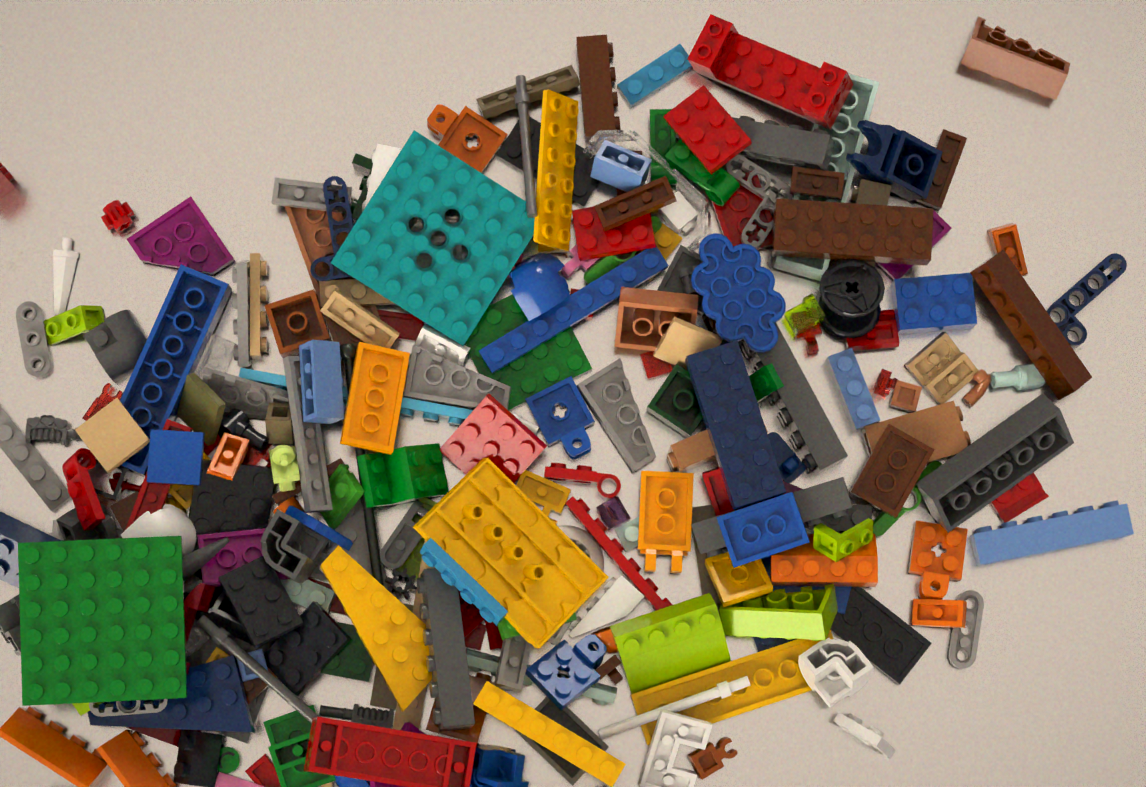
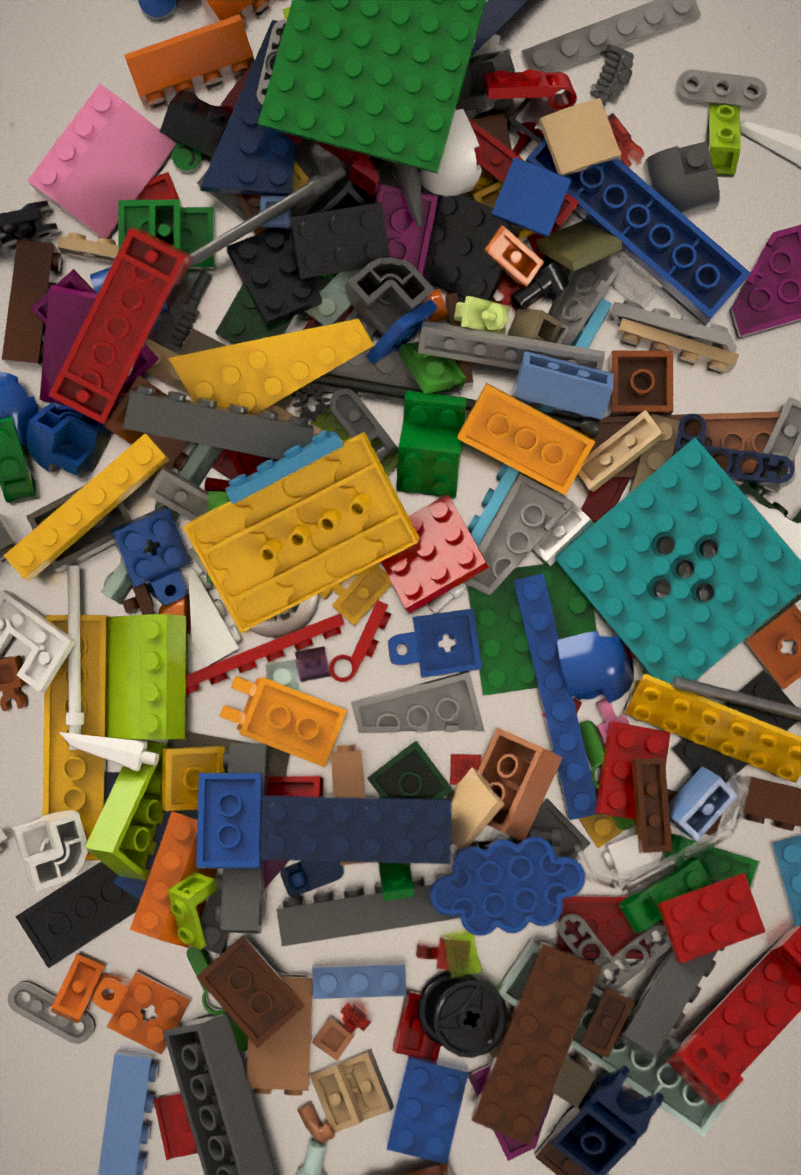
camera: 115 degrees right, 5 degrees up
none -> white bar [59,732,159,771]

